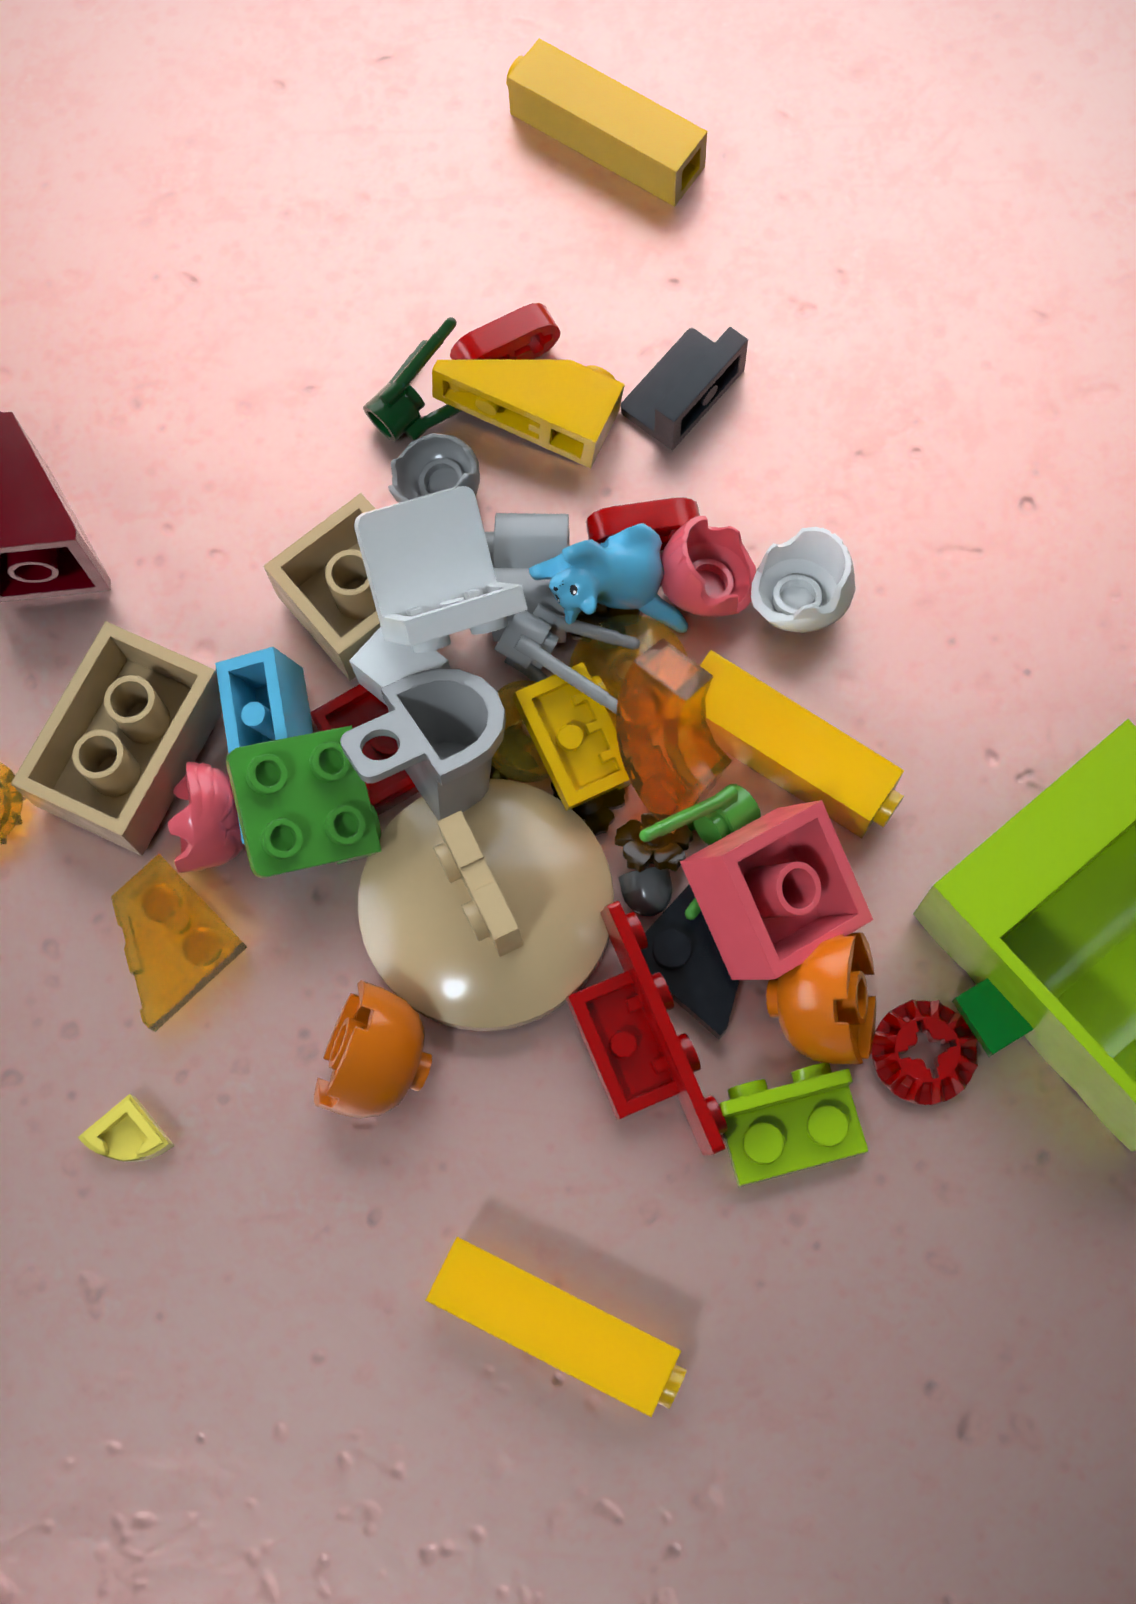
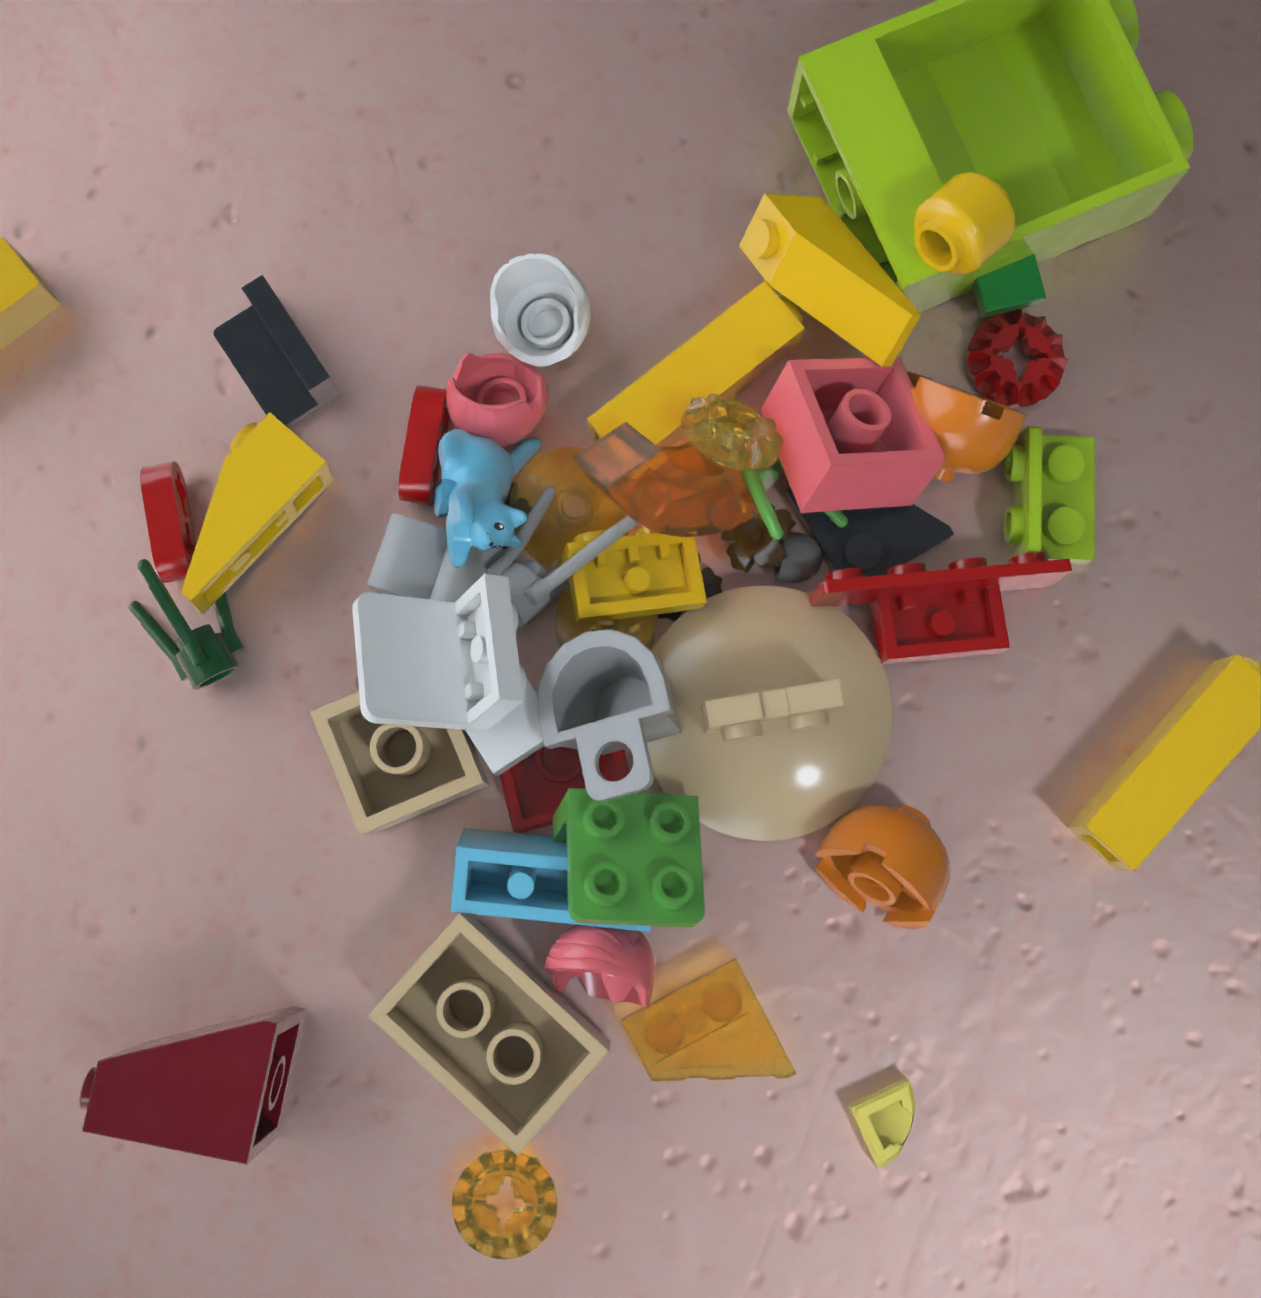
camera: 80 degrees left, 10 degrees up
light grey hair [388,433,480,503] -> none
none -> clear yellow gear [681,393,784,470]
none -> yellow slope [739,193,921,367]
none -> yellow head [914,172,1015,275]

